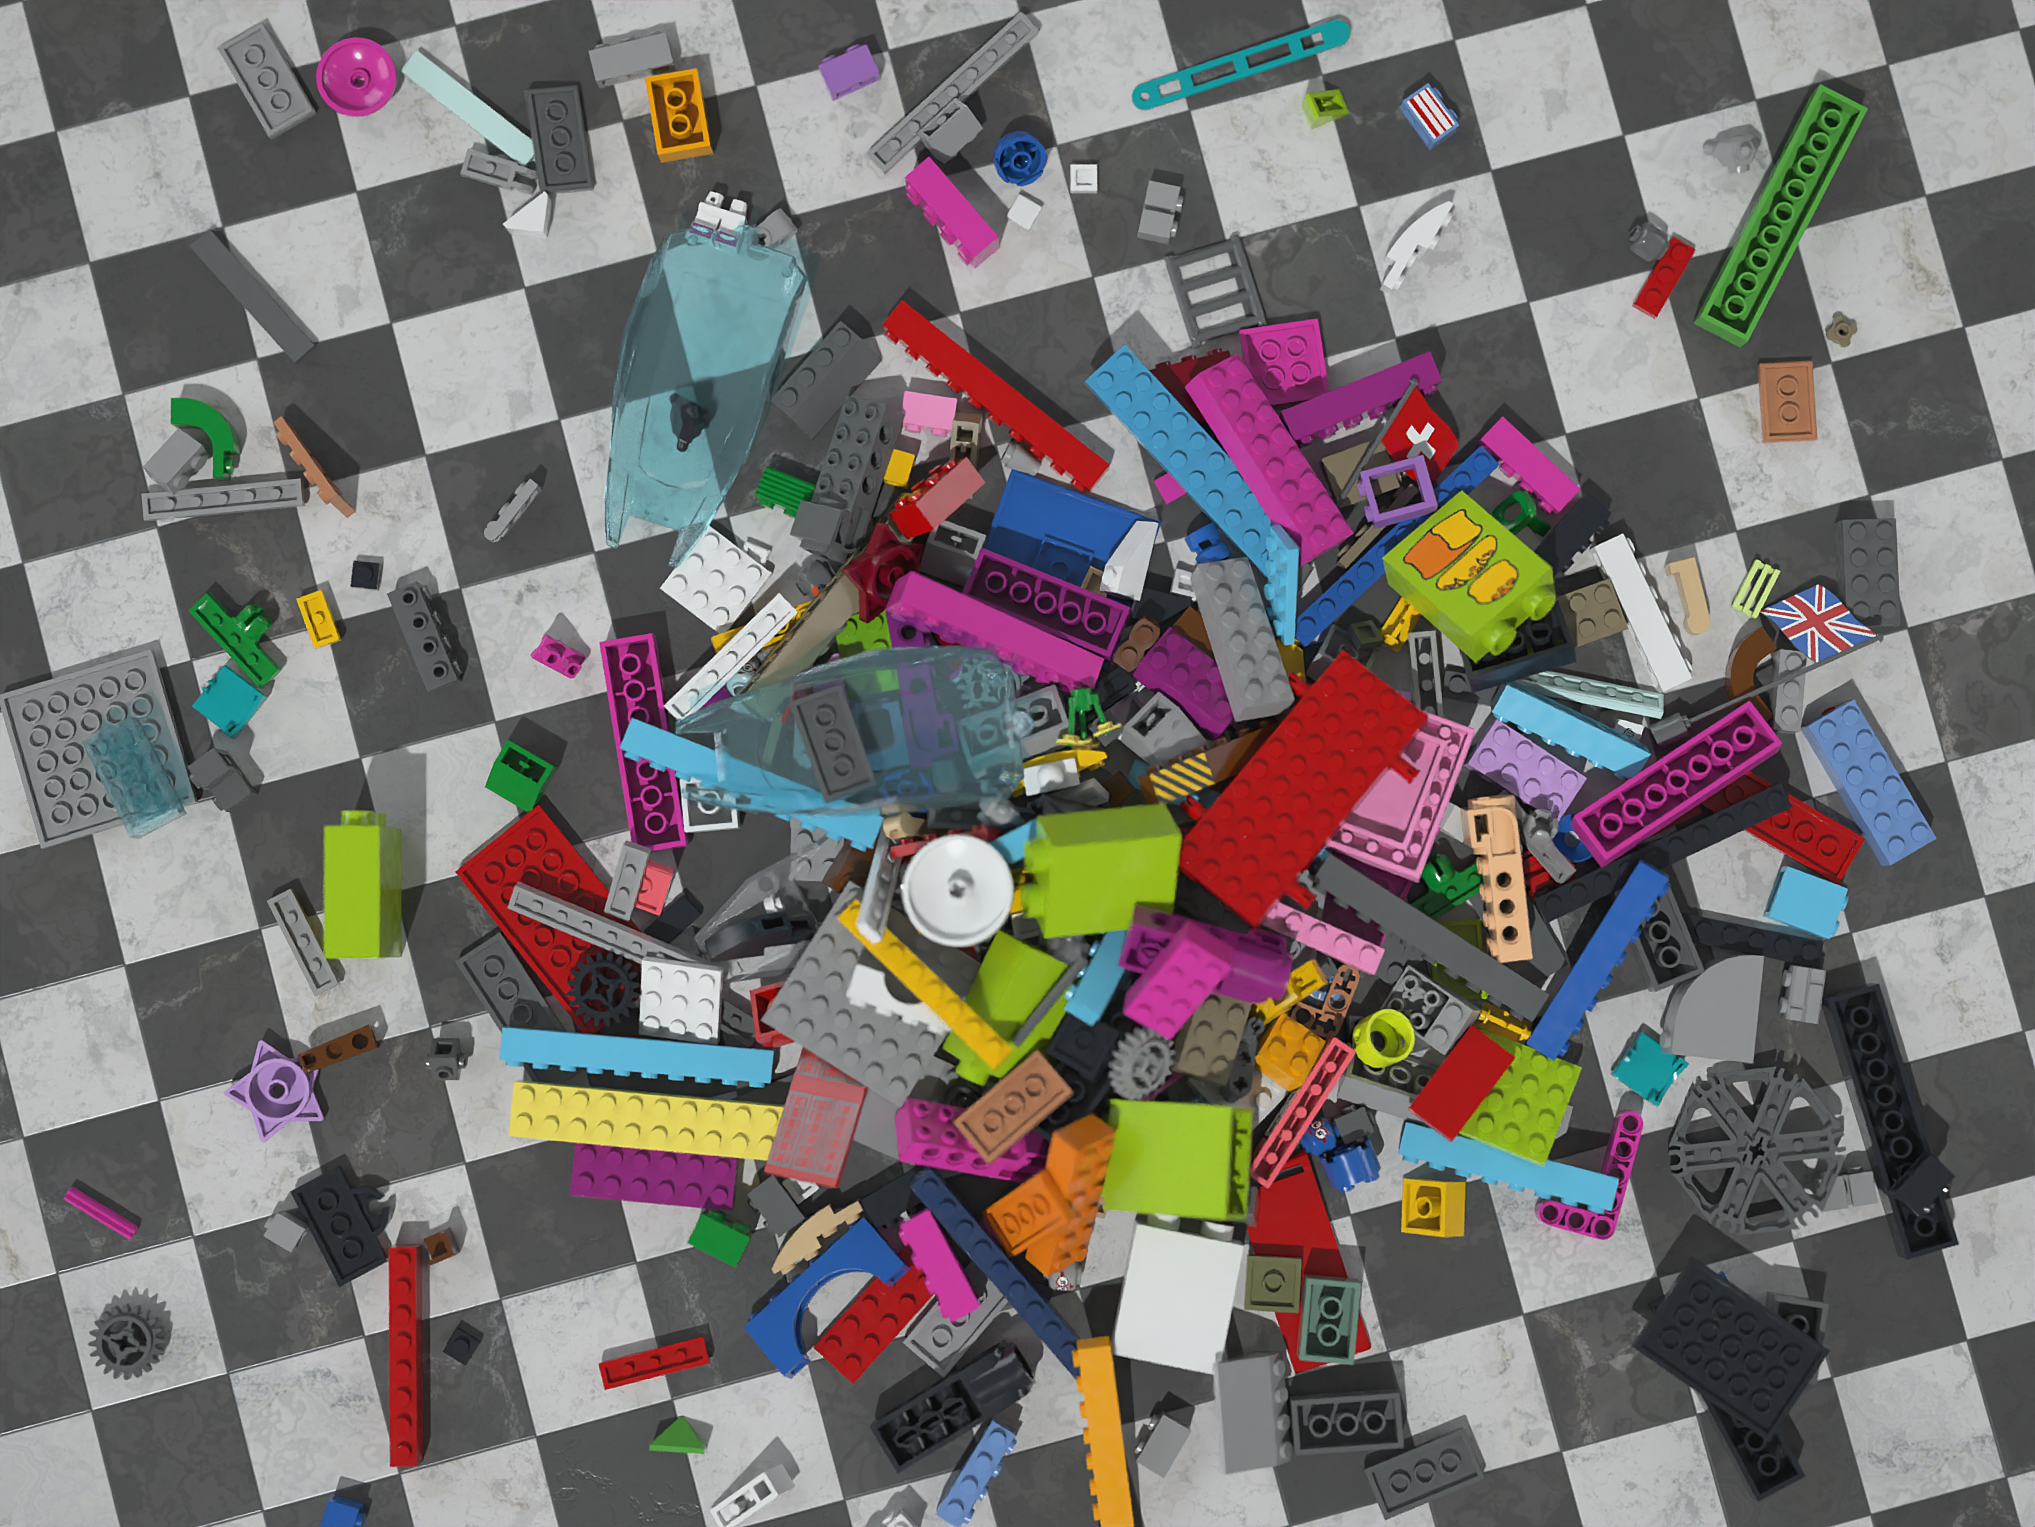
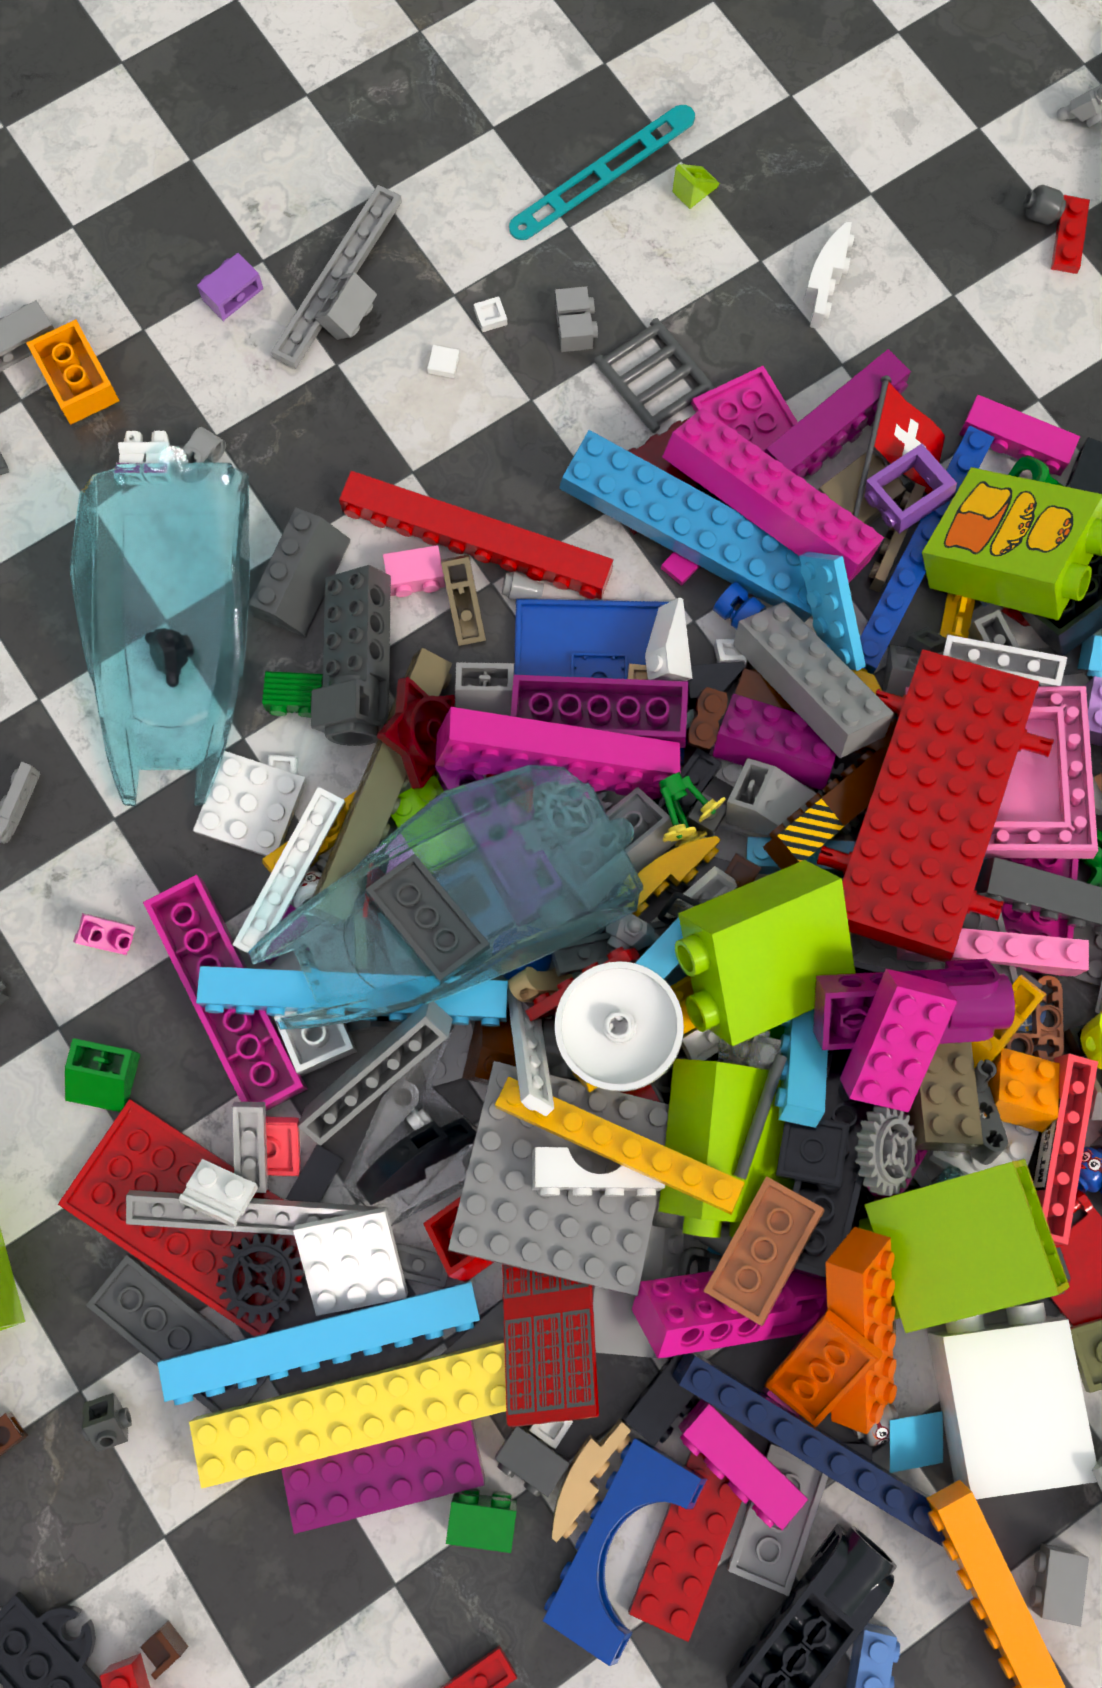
camera: 20 degrees left, 10 degrees down
dark grey head [796,560,835,599] -> none
yellow panel [883,449,915,489] -> none
brick [889,457,985,540] -> none
dark pink brick [905,157,999,269] -> none
blue cylinder [993,131,1047,186] -> none
white tile [1021,758,1080,796] -> none
brick [1399,83,1459,150] -> none
none -> white plate [179,1159,258,1228]
none -> light grey brick [298,998,453,1146]
none -> medium azure sticker [890,1411,943,1473]
none -> white brick [943,635,1067,686]

